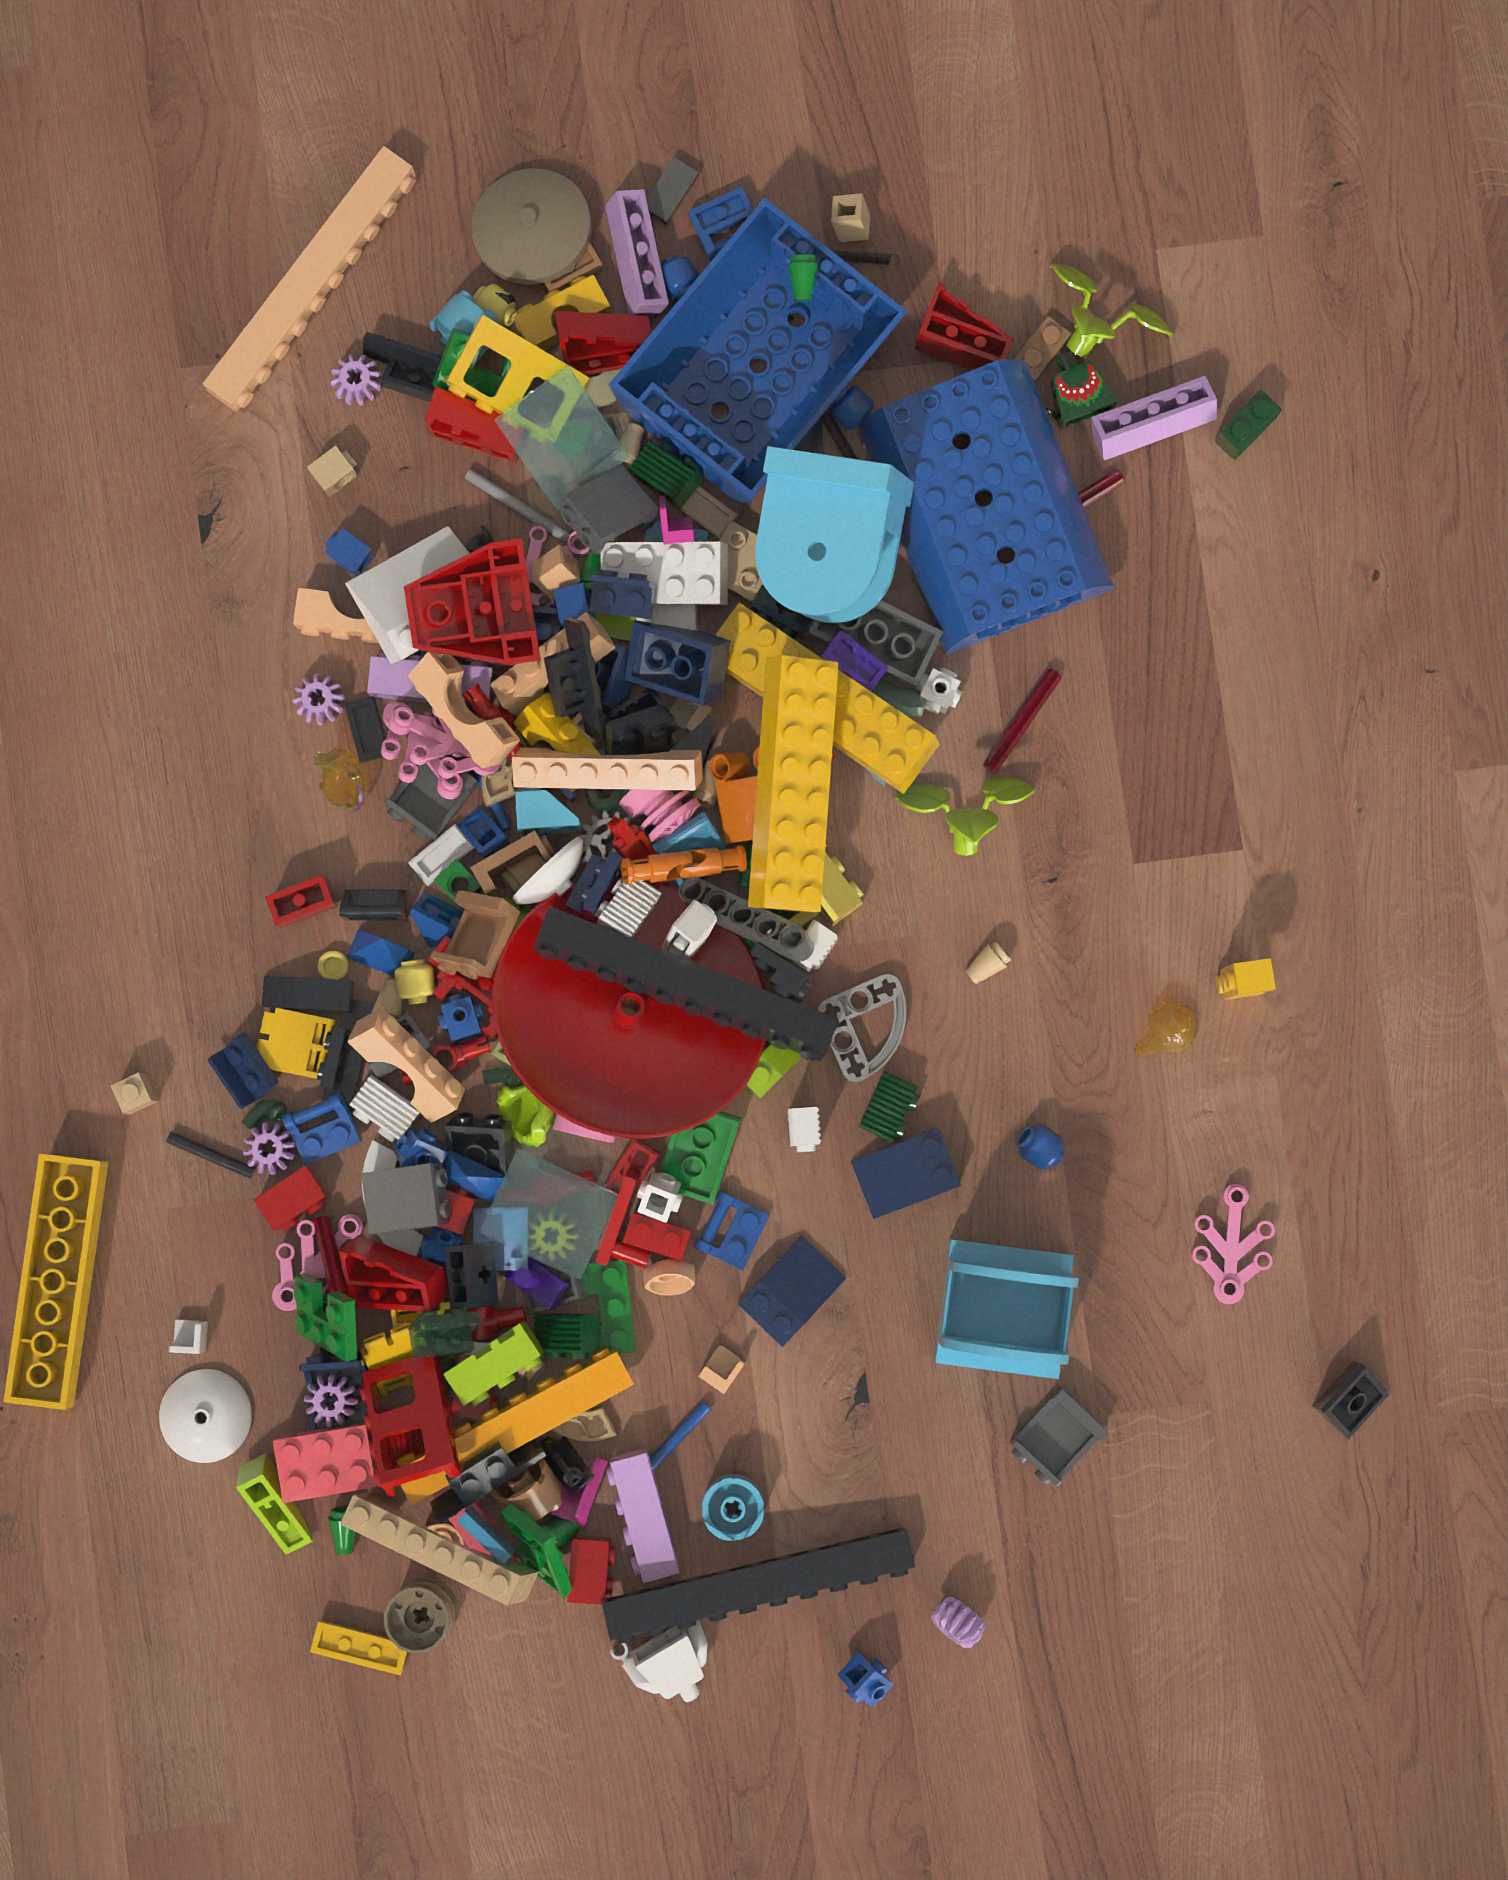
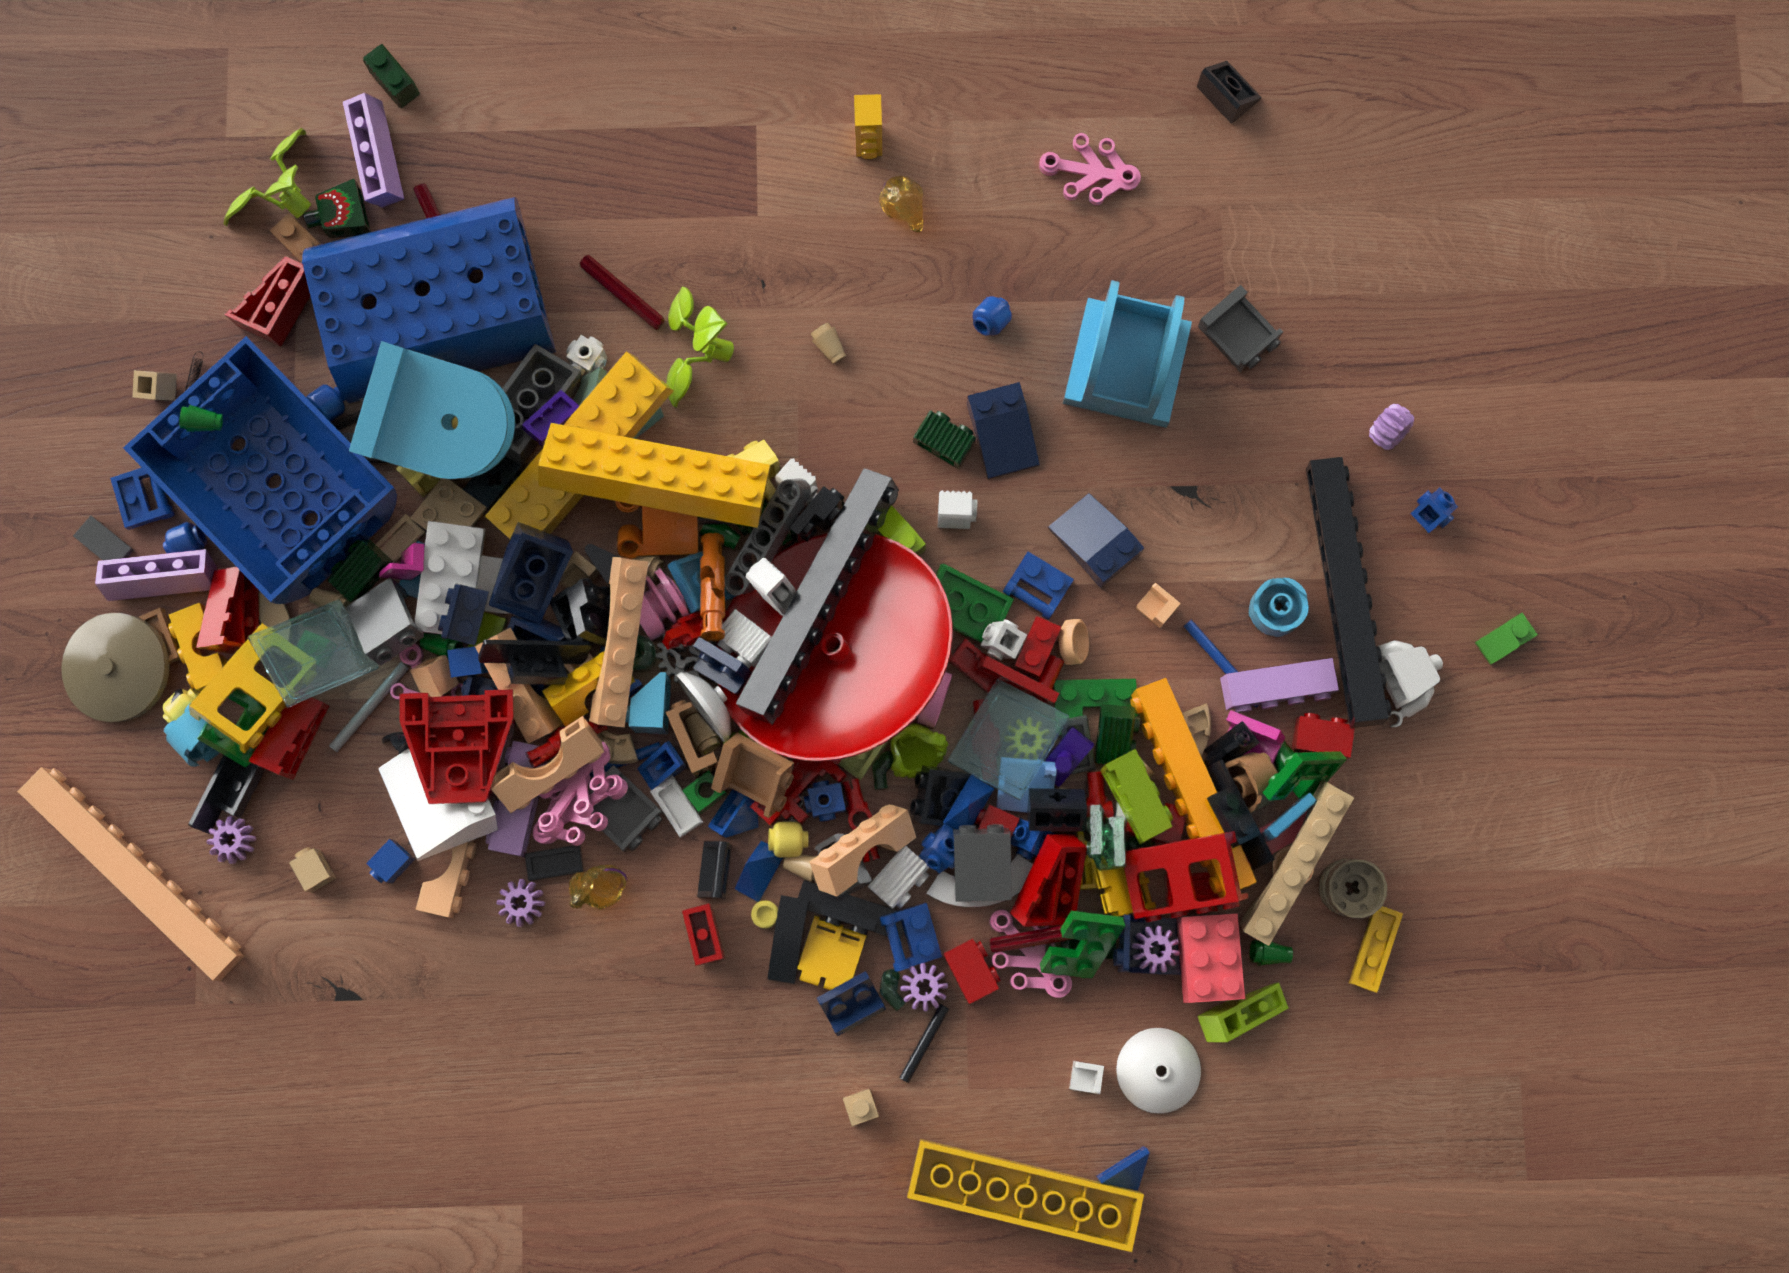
camera: 85 degrees left, 5 degrees down
light grey beam [818,974,906,1082] -> none
none -> blue slope [1096,1146,1150,1191]
none -> bright green slope [1475,613,1538,665]

